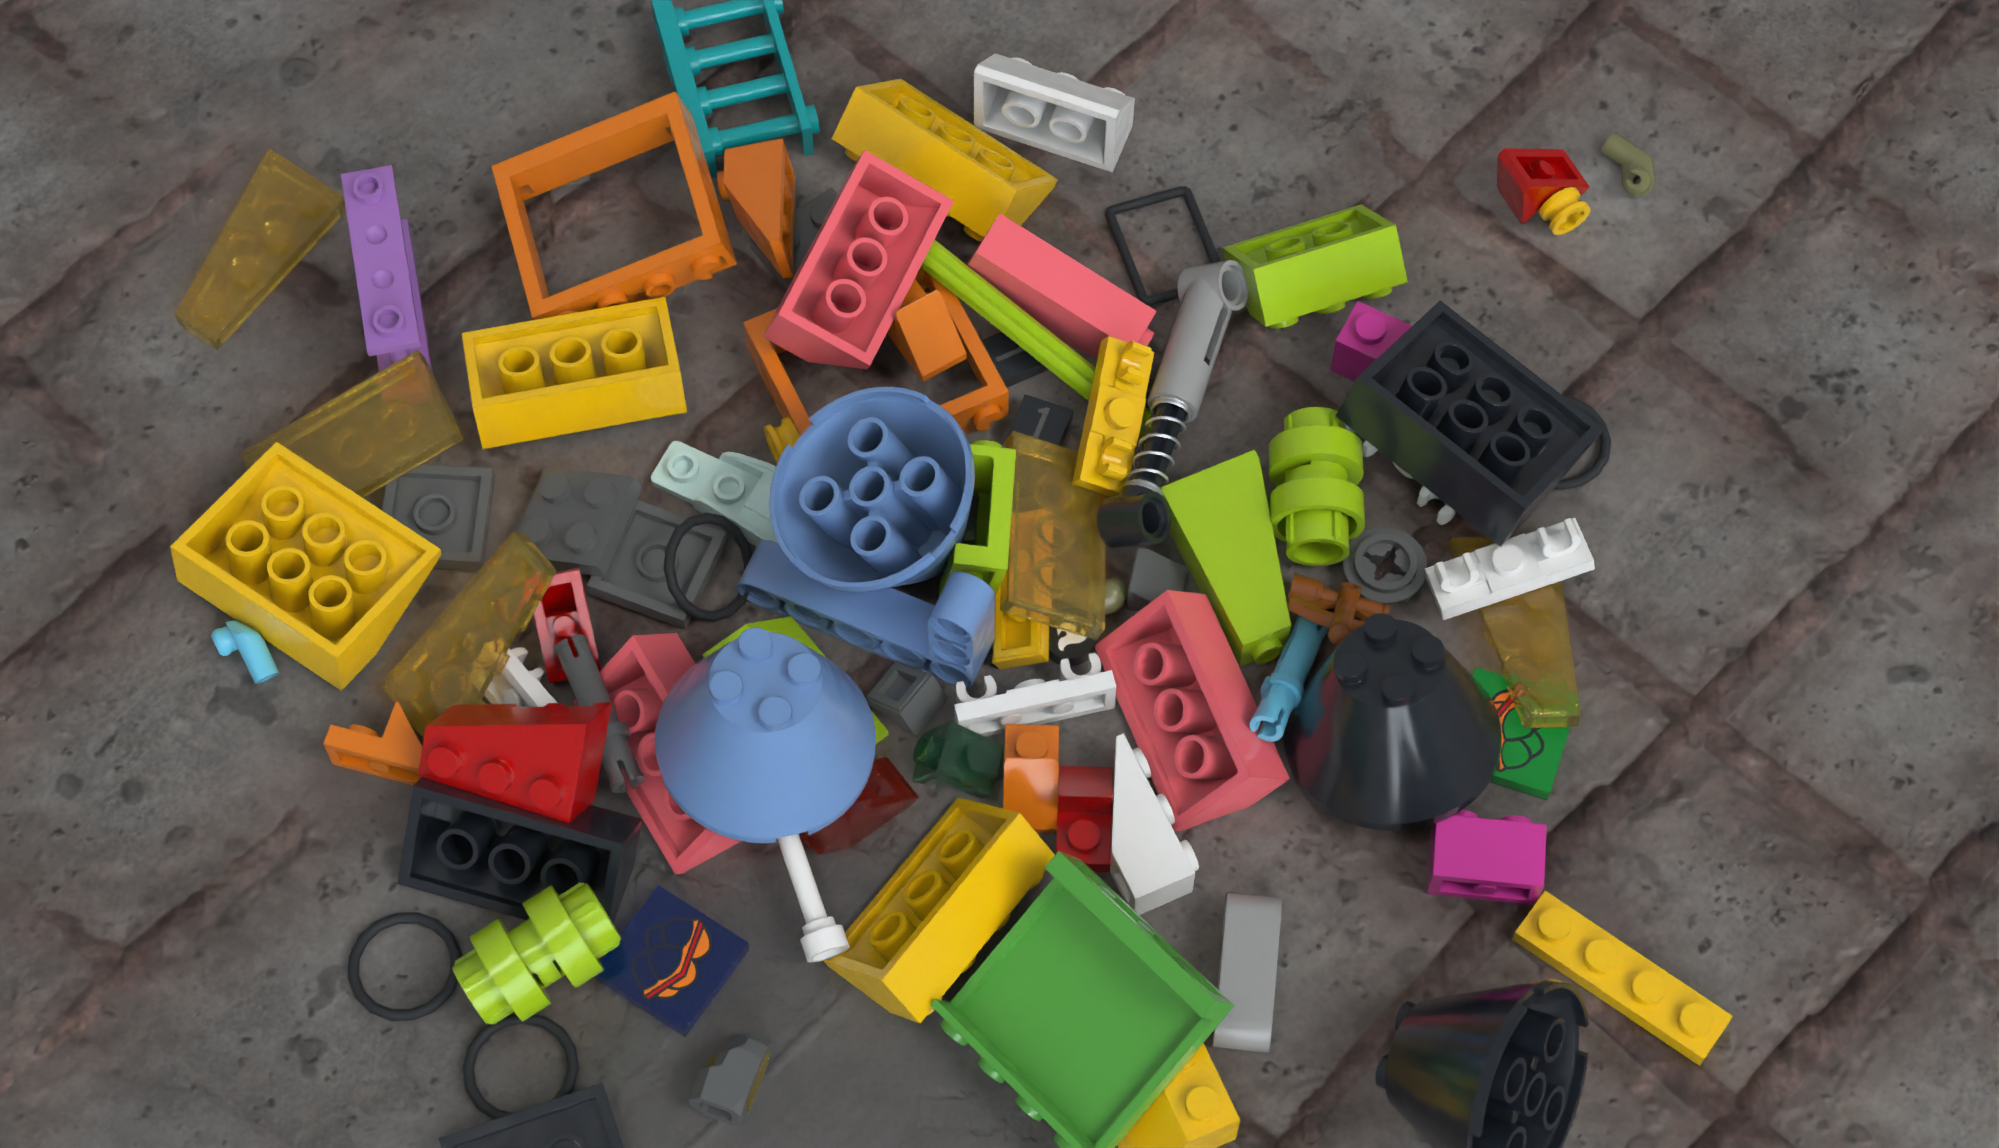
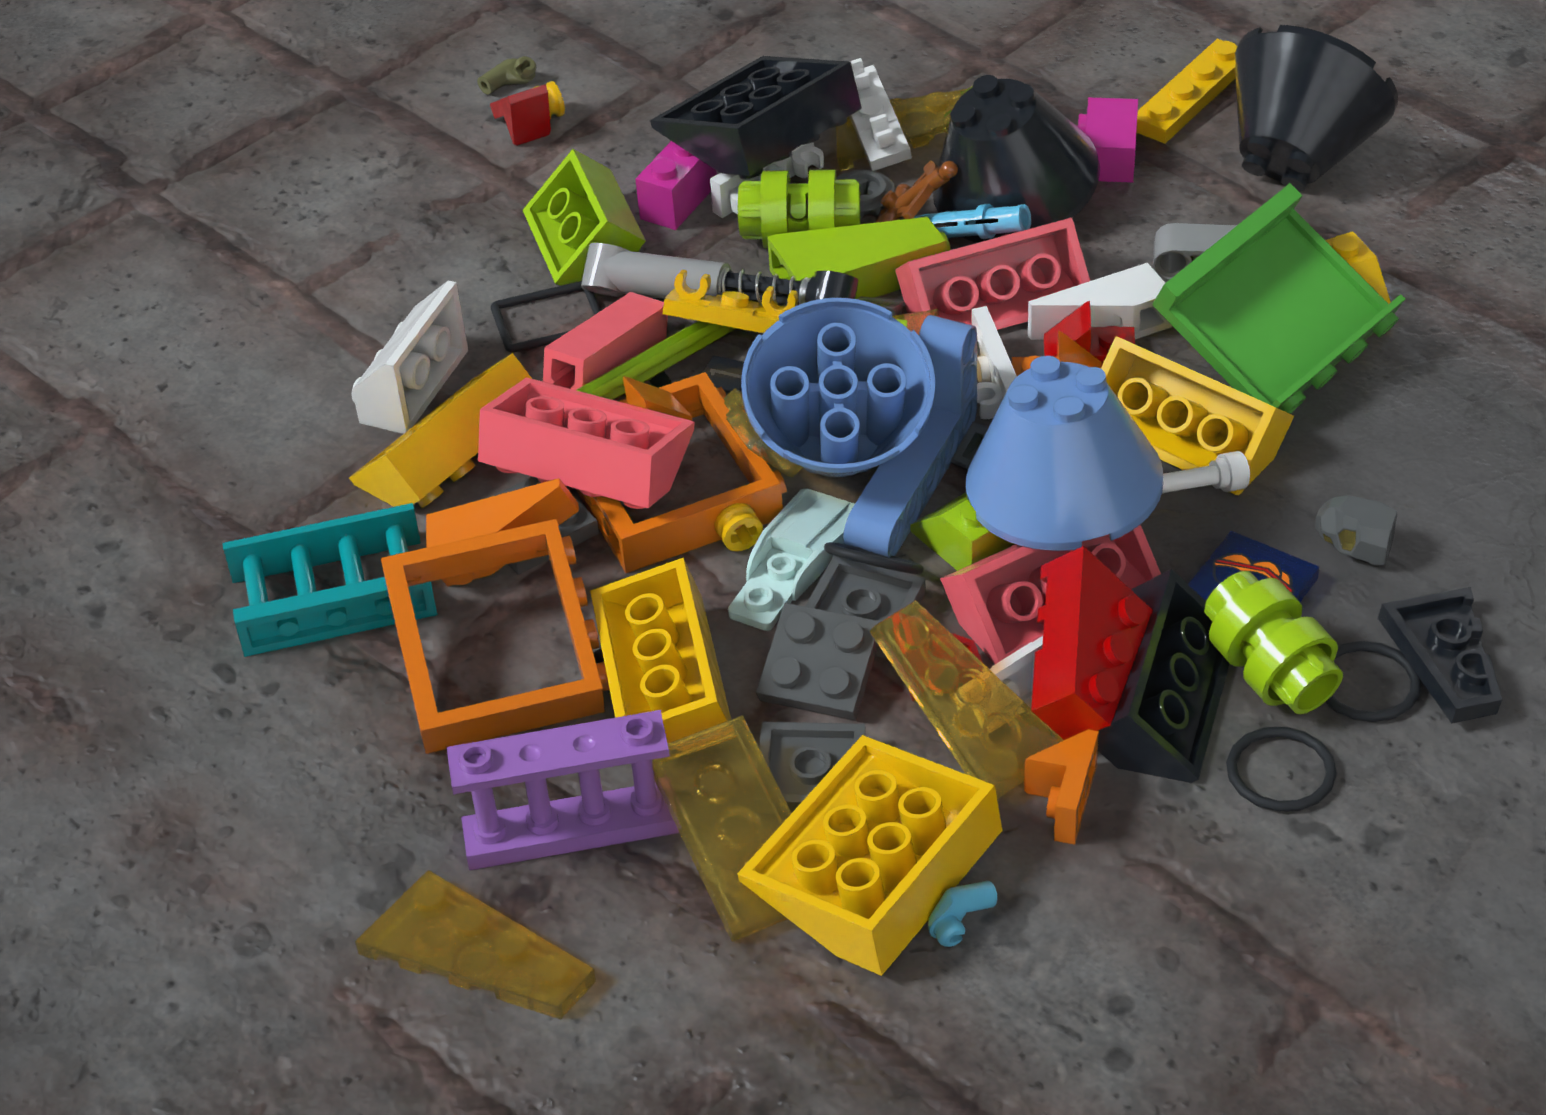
camera: 85 degrees left, 20 degrees down
dark grey pin [554,635,645,793] -> none

